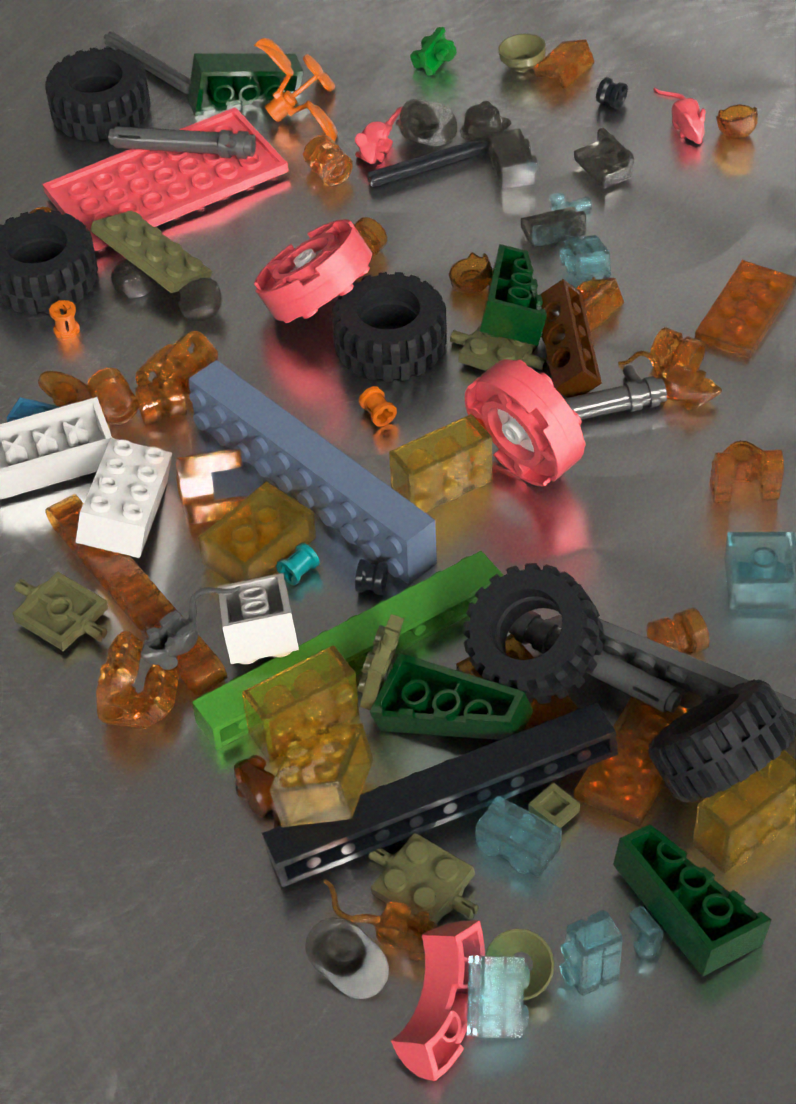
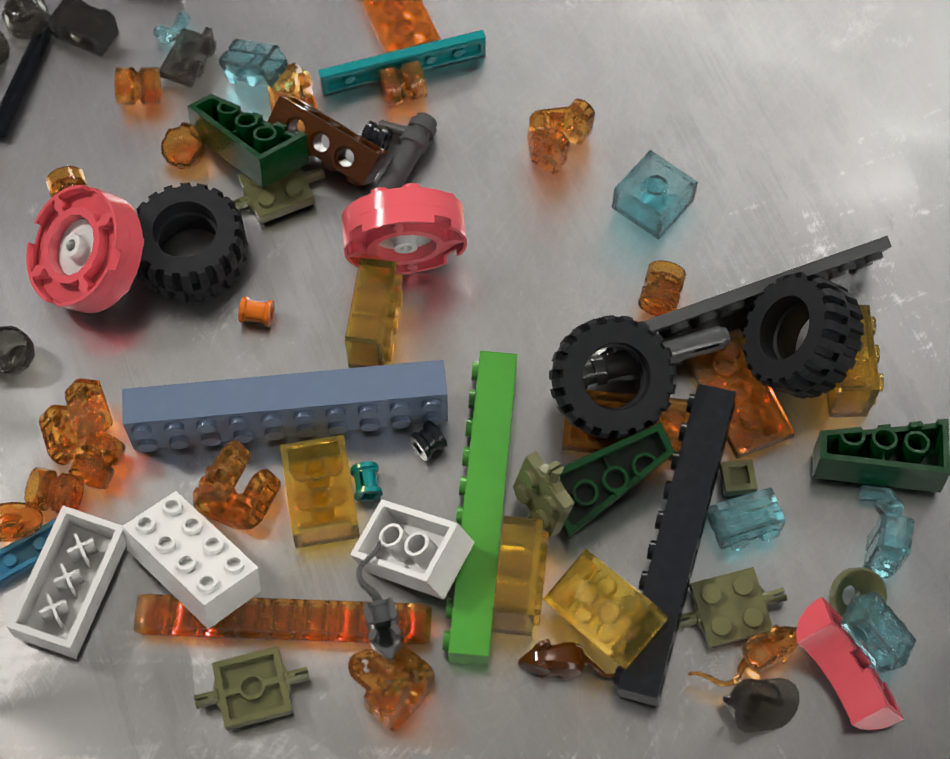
camera: 55 degrees left, 15 degrees up
clear orange animal [618,351,722,410] -> none
none -> clear orange wheel [114,67,161,105]
none -> teal tile [318,30,486,95]
none -> black wheel [361,121,393,151]

